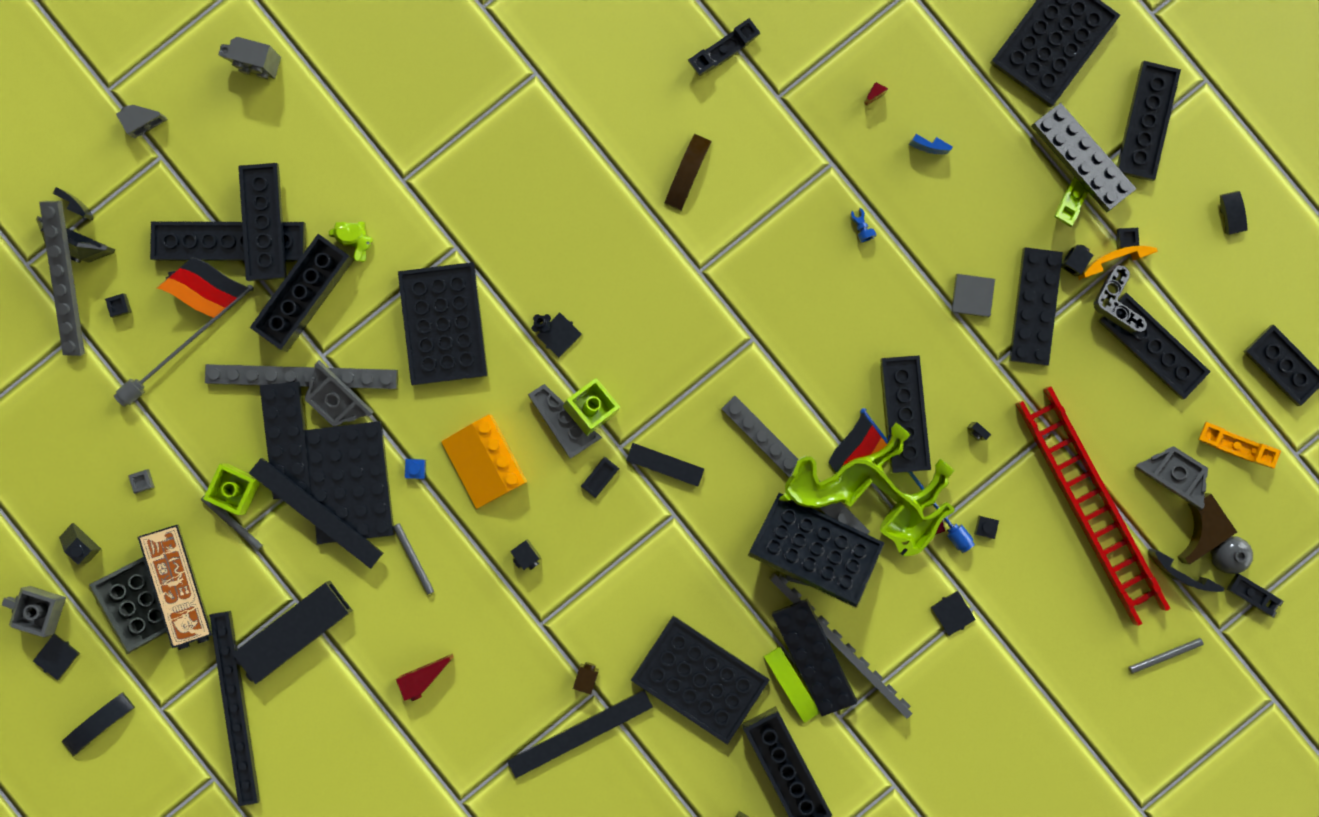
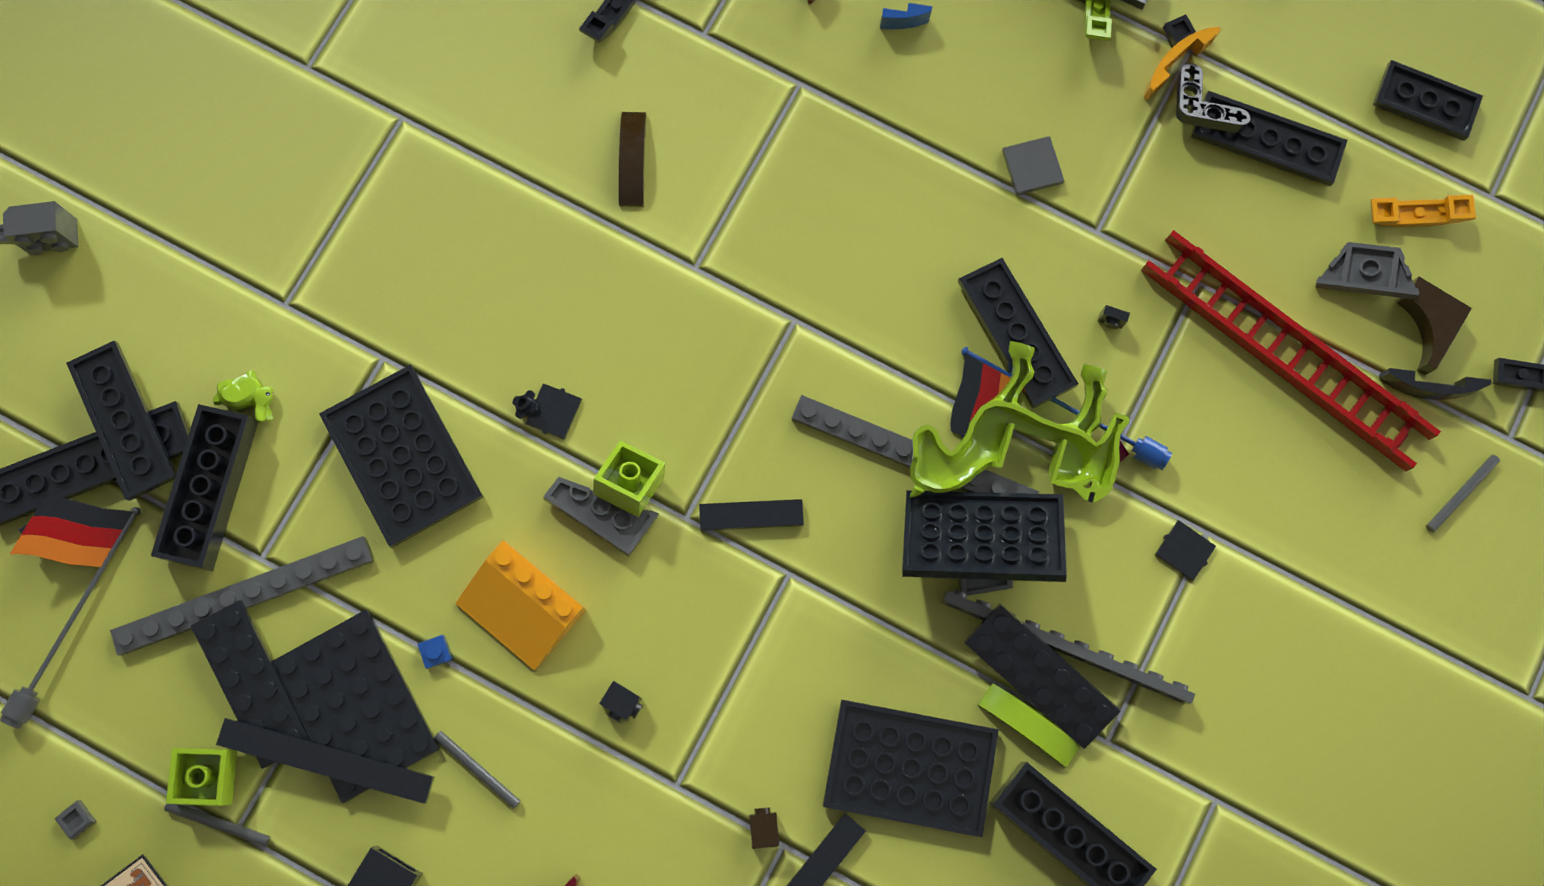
camera: 30 degrees left, 10 degrees down
dark grey wing [305,360,374,426] -> none
black tile [581,457,620,498] -> none
blue piece [851,208,877,243] -> none
black plate [974,516,999,539] -> none
black plate [1009,247,1063,366] -> none
black brick [1061,245,1094,277] -> none
dark grey cylinder [1210,536,1253,574] -> none

